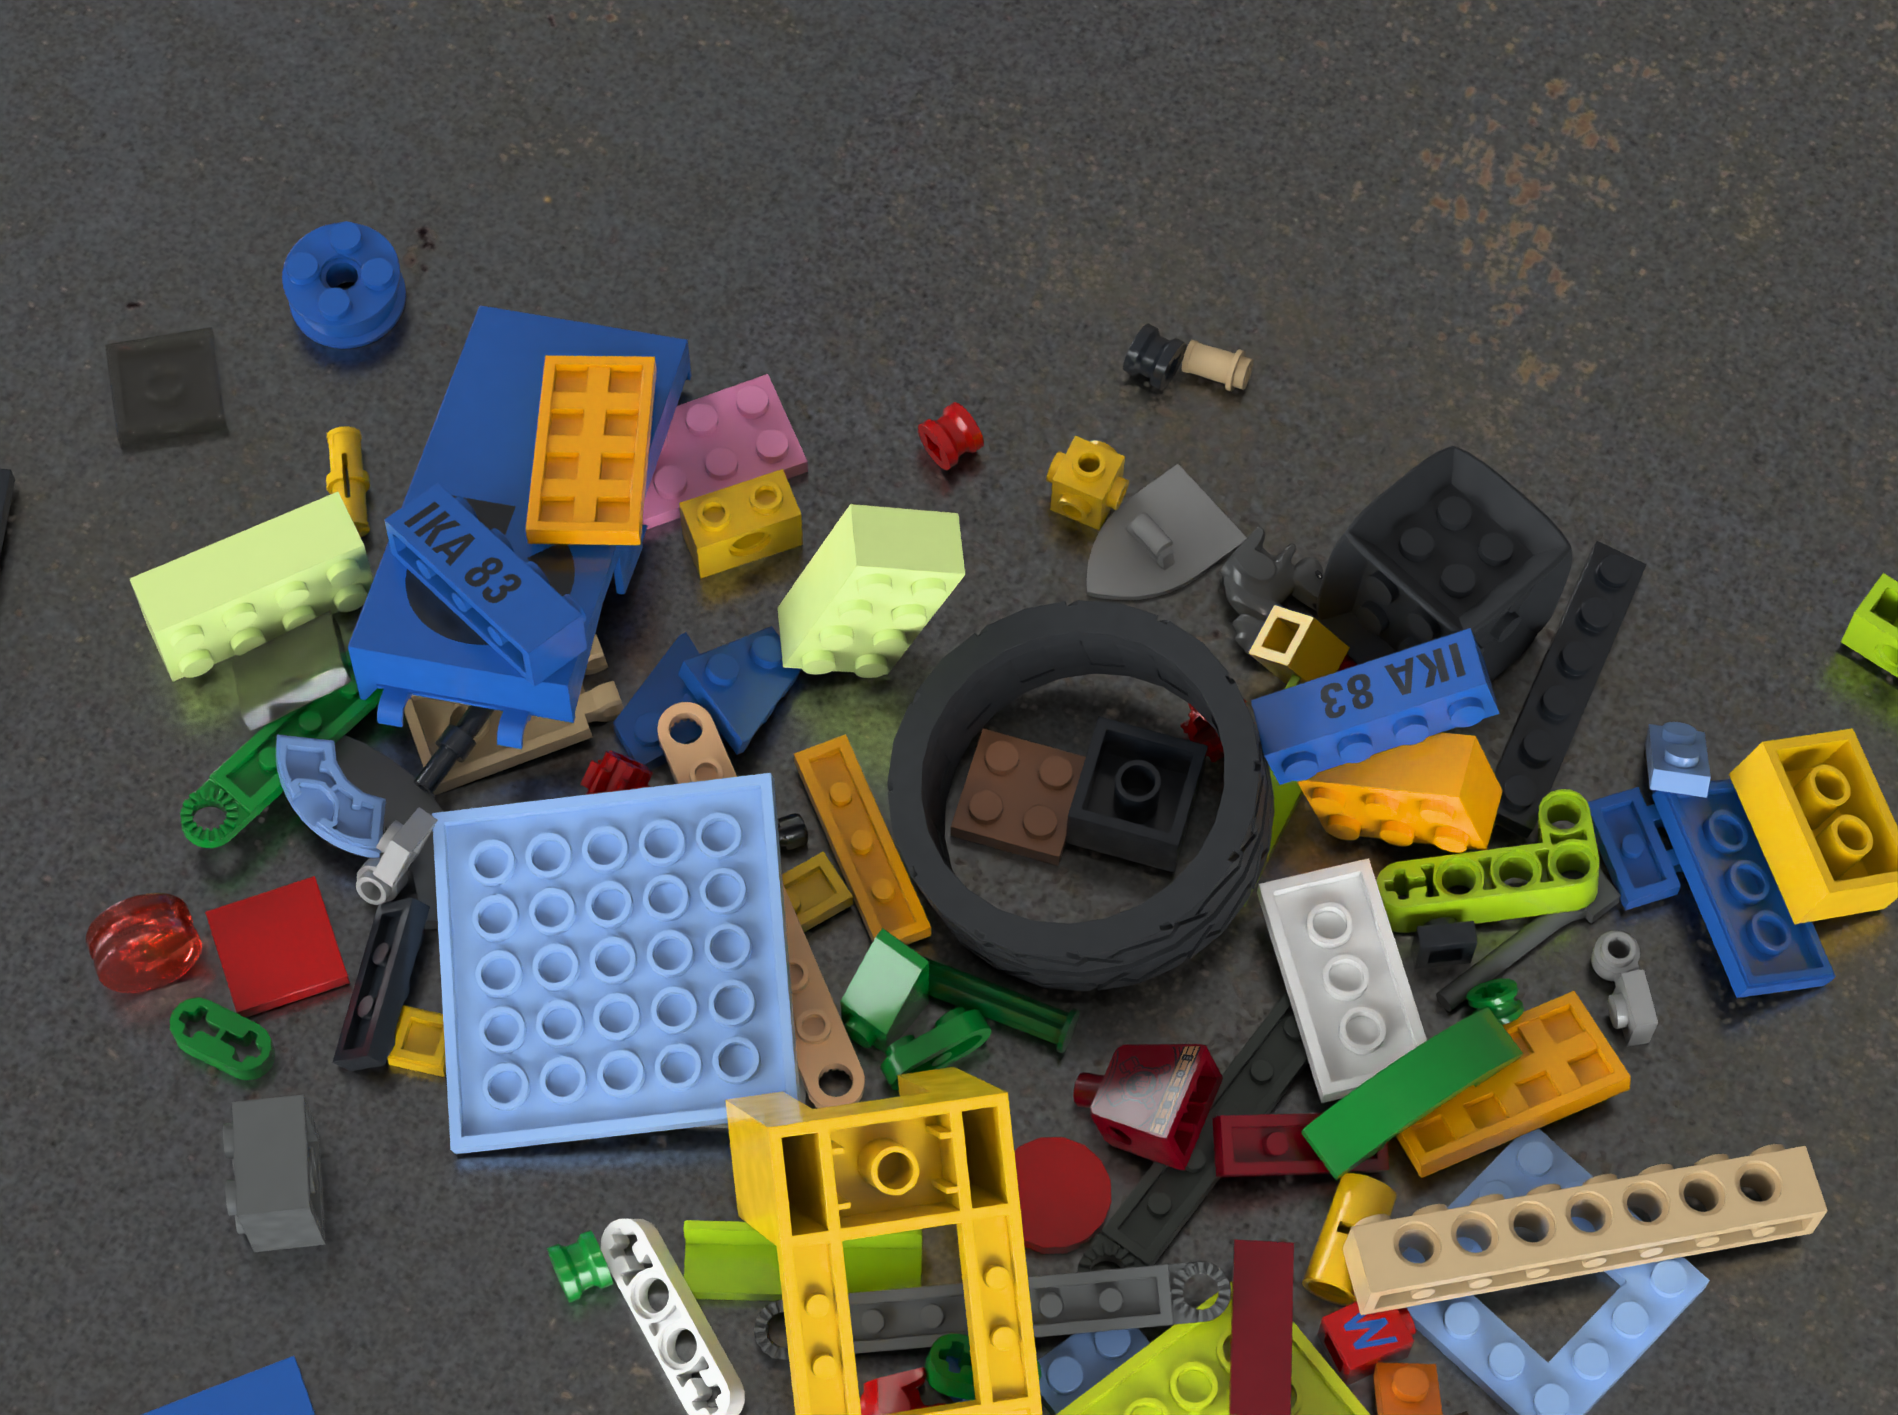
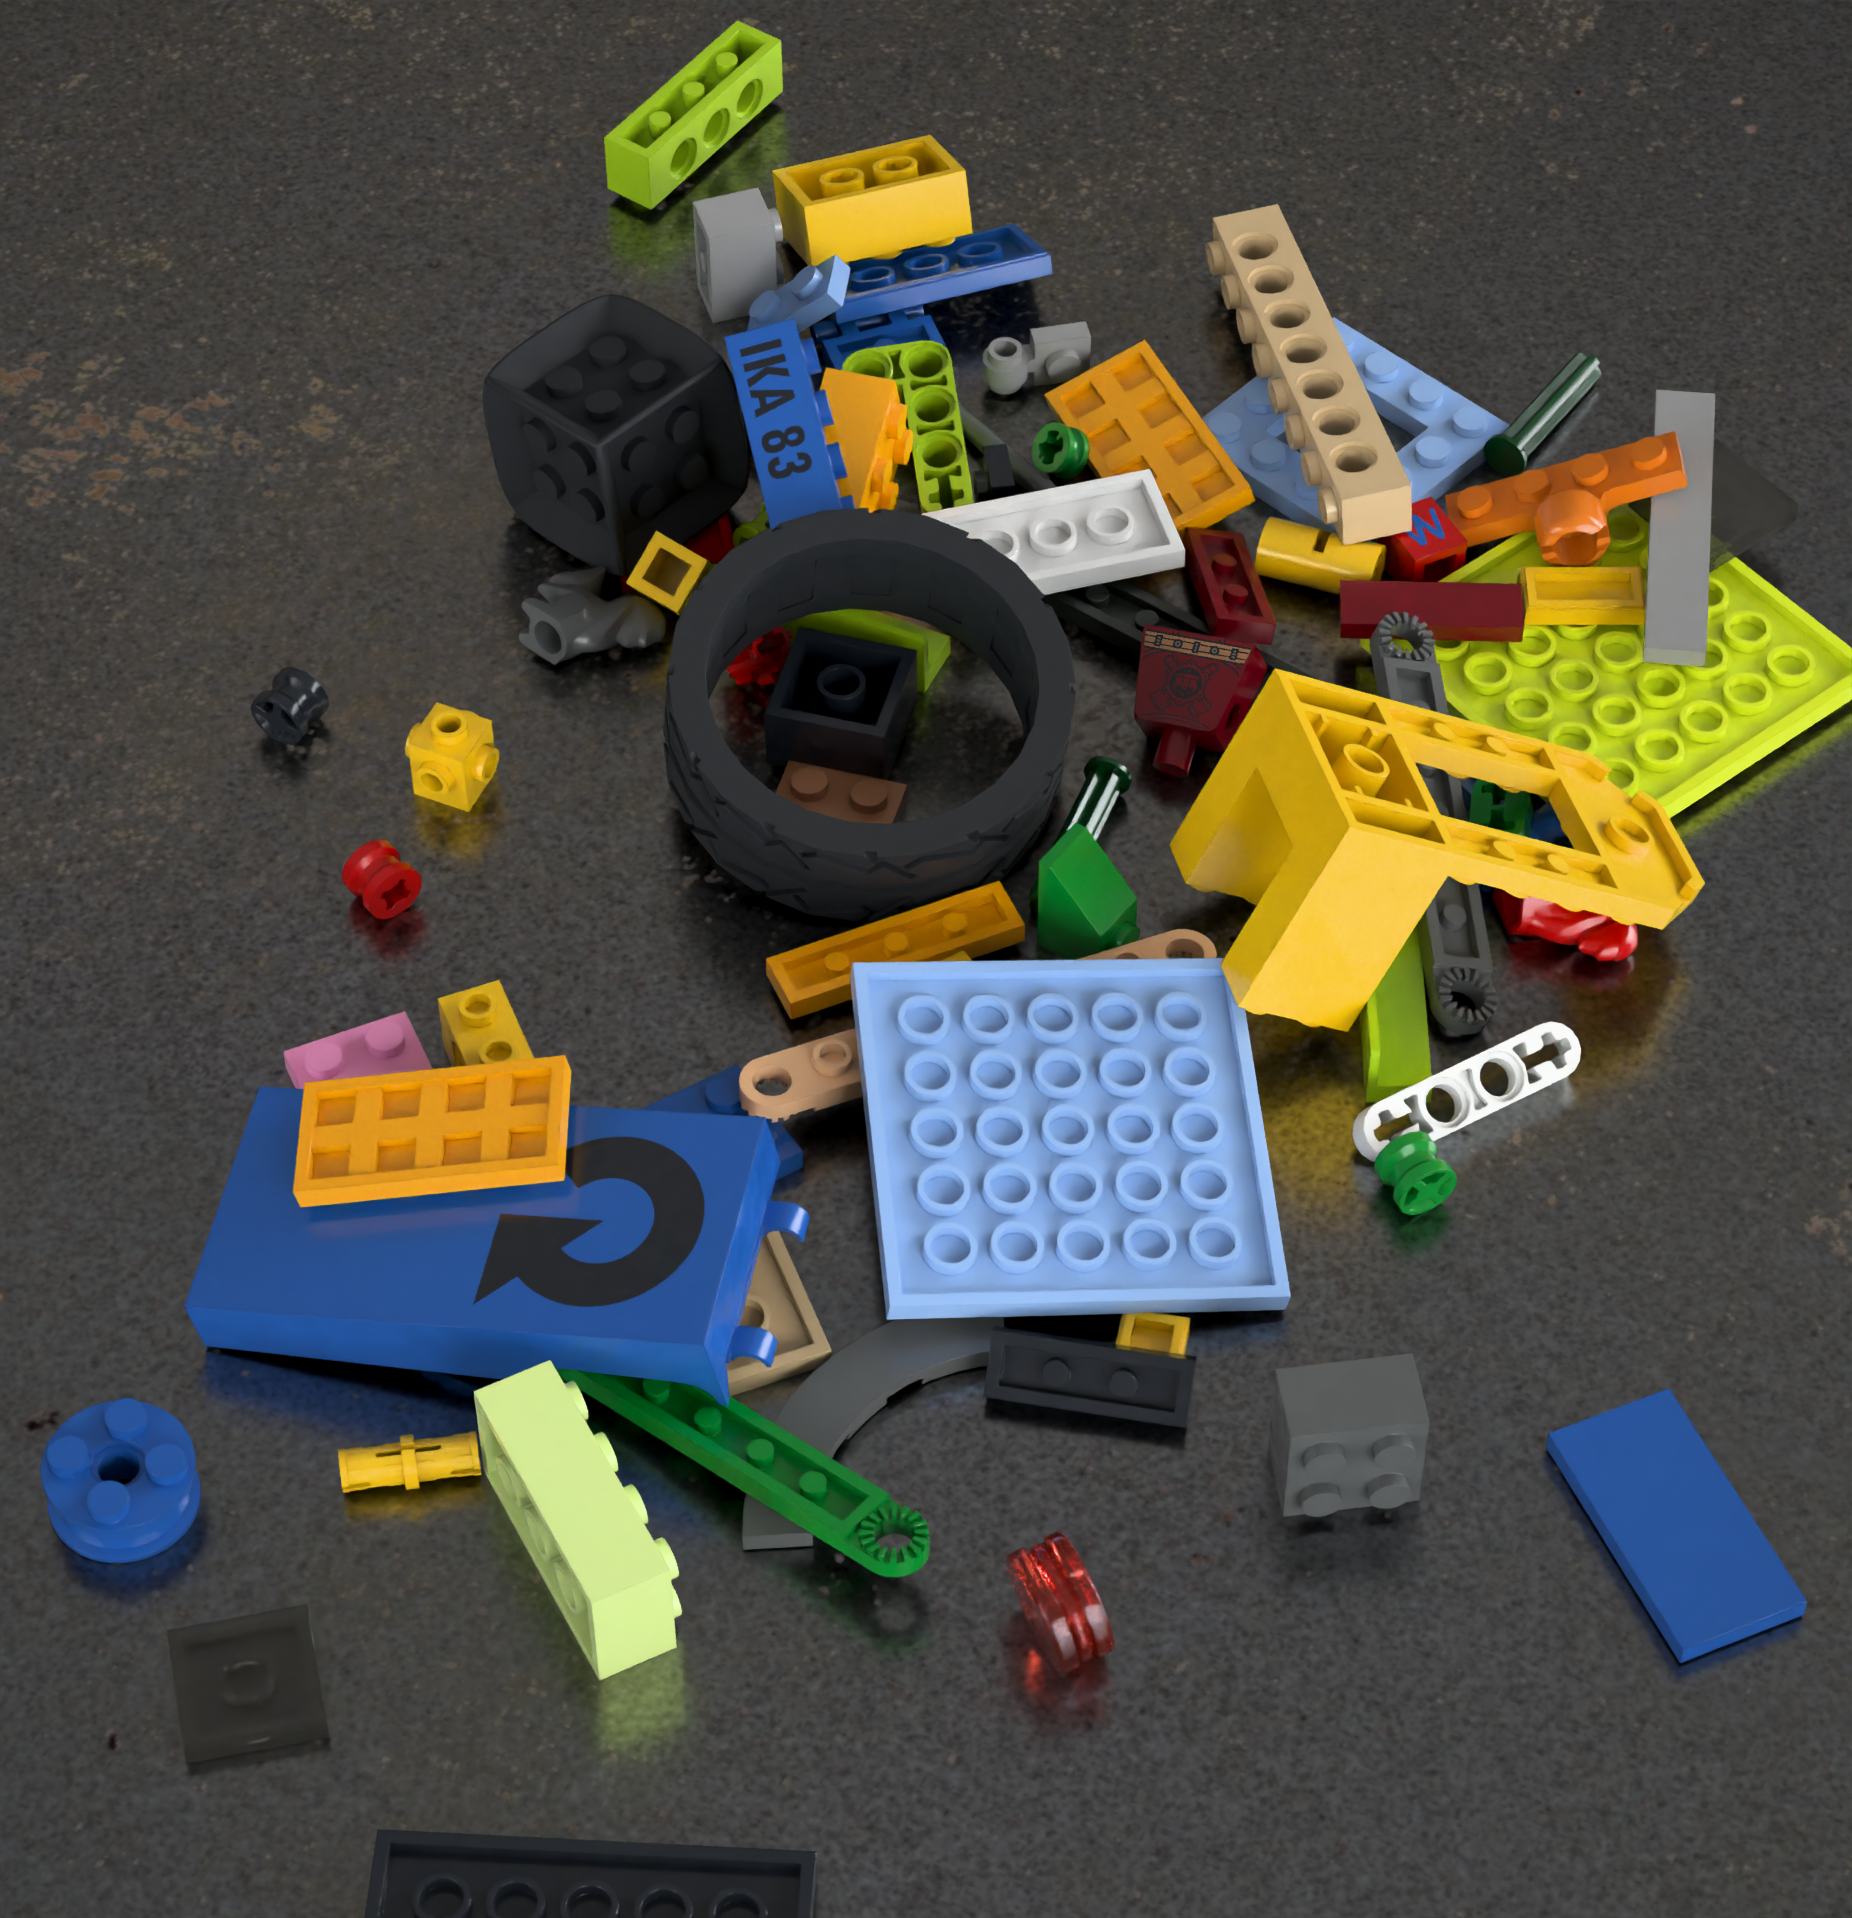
camera: 90 degrees left, 15 degrees down
green beam [170,997,275,1081] -> none
red tile [205,876,350,1018] -> none
clear smoke tile [231,611,352,731] -> none
medium blue tile [276,735,386,858] -> none
light grey plate [356,807,437,905] -> none
blue brick [384,482,588,687] -> none
black bar [414,705,494,795] -> none
red gear [580,750,653,795] -> none
blue wing [678,626,801,754] -> none
yellowish green brick [777,504,965,678] -> none
green plate [880,1007,992,1090] -> none
light grey shield [1086,464,1247,600] -> none
tan pin [1182,340,1254,392] -> none
green slope [1301,1007,1523,1180] -> none
none -> light grey brick [693,187,785,323]

